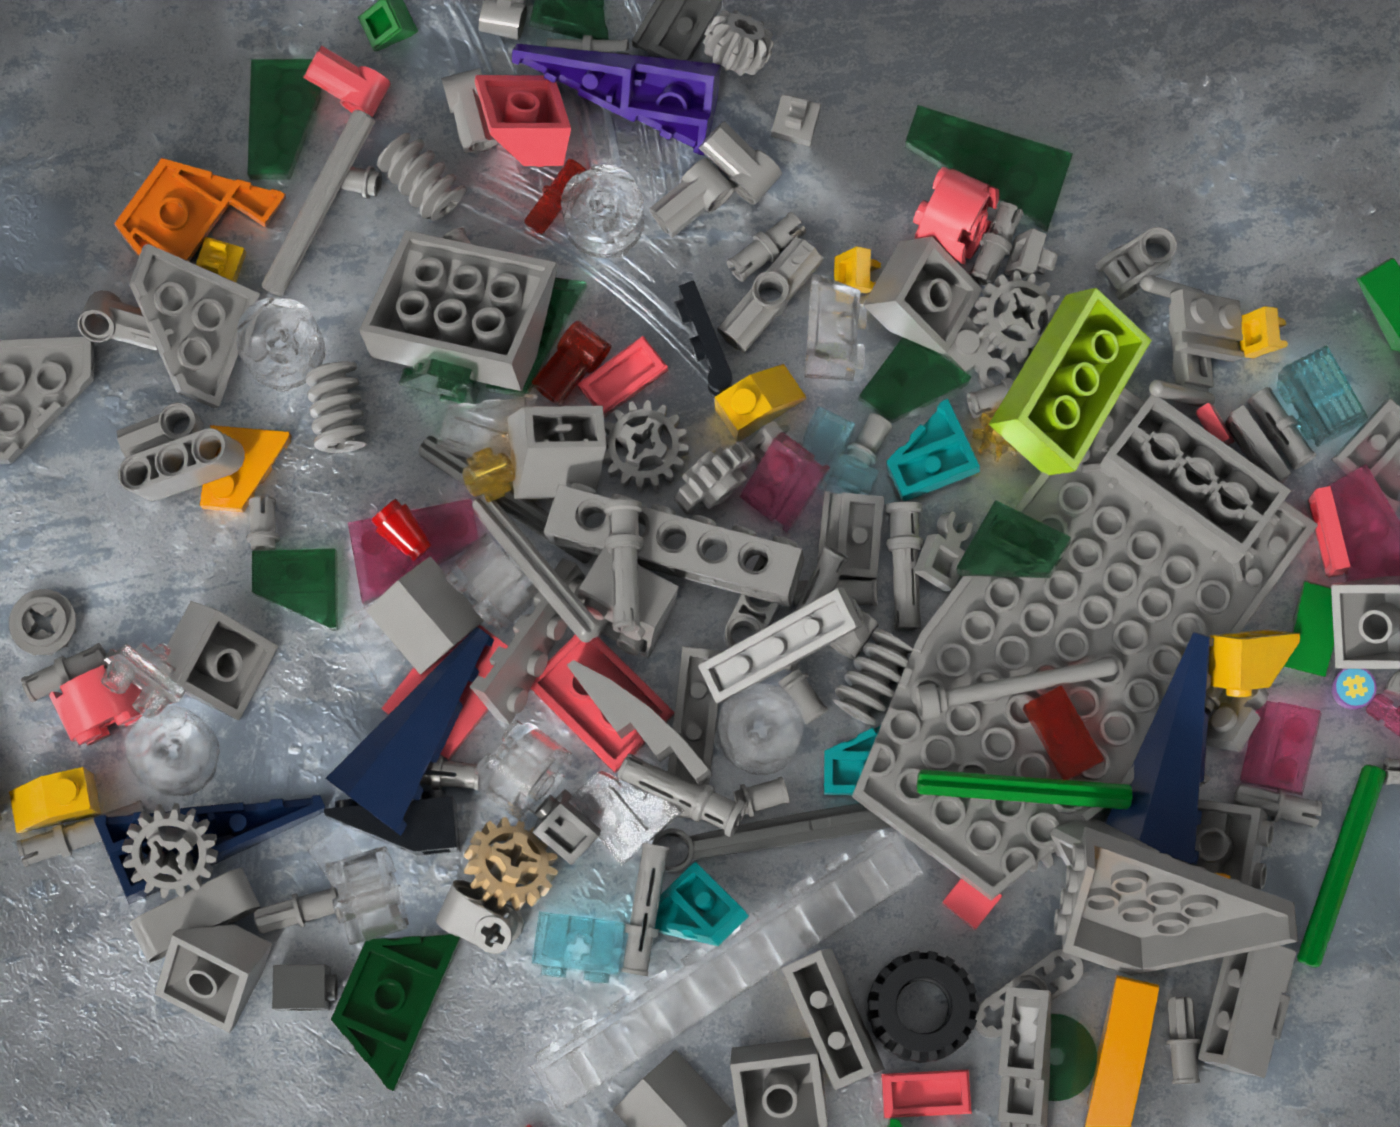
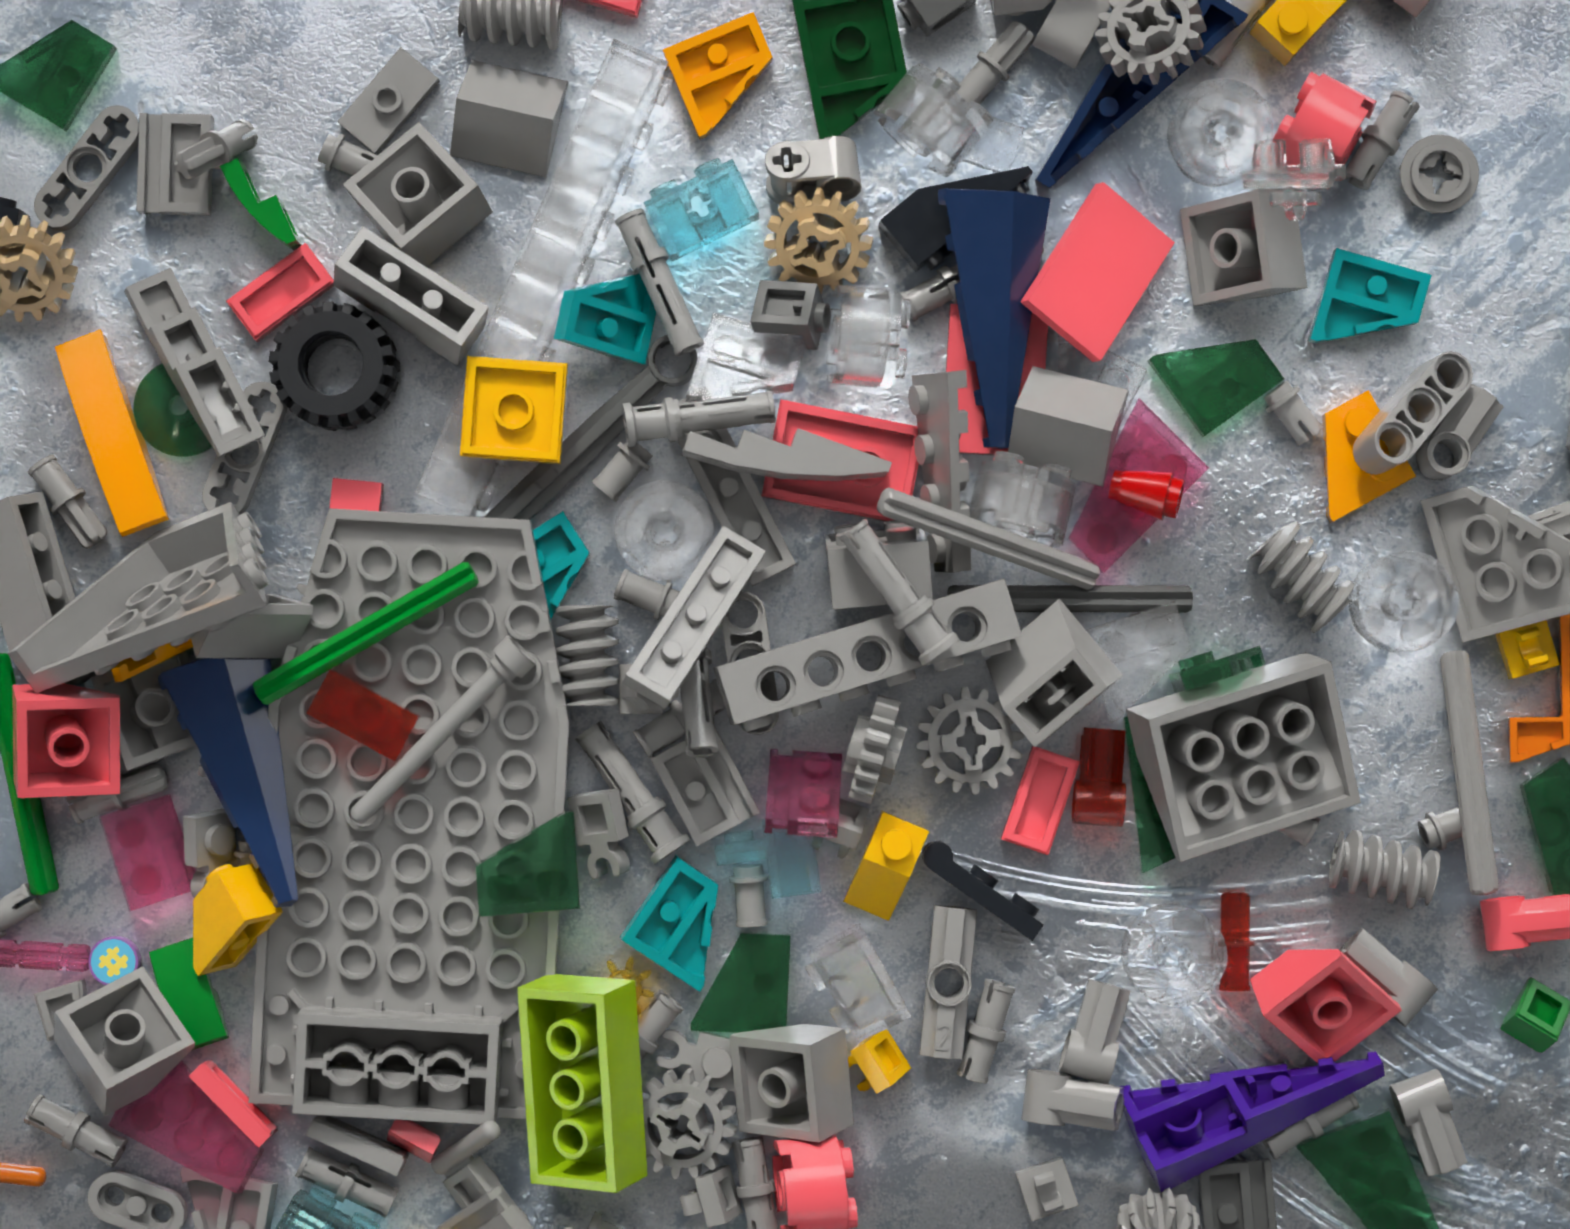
camera: 145 degrees right, 10 degrees up
clear yellow gear [462,447,515,503] -> none
none -> coral slope [12,683,120,798]
none -> yellow tile [460,356,568,464]
none -> light orange wing [662,12,773,140]
none -> coral tile [1020,182,1175,362]
none -> teal wing [1308,248,1432,343]

